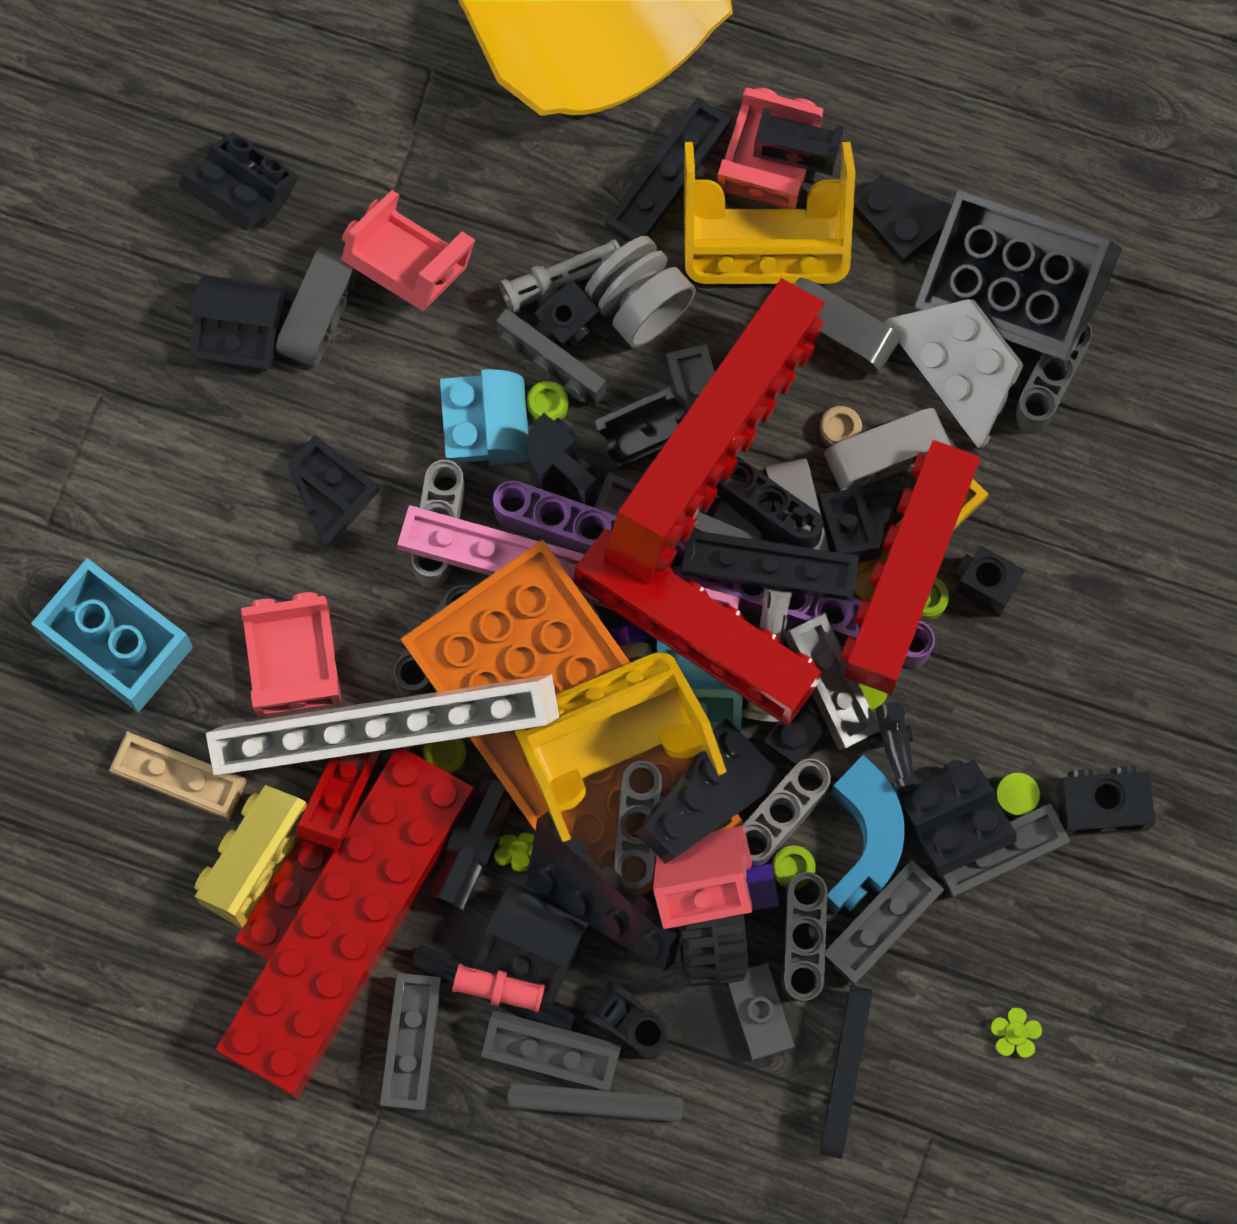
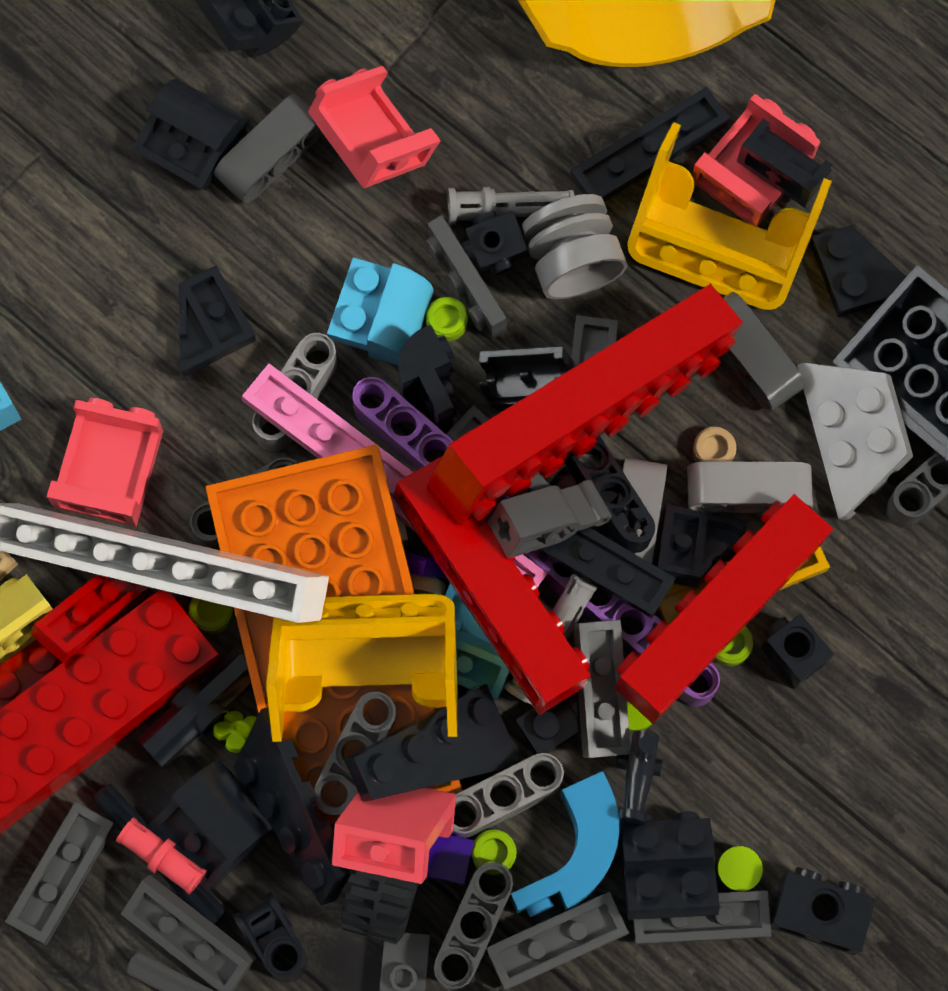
camera: 20 degrees right, 0 degrees up
none -> dark grey piece [488,480,612,559]

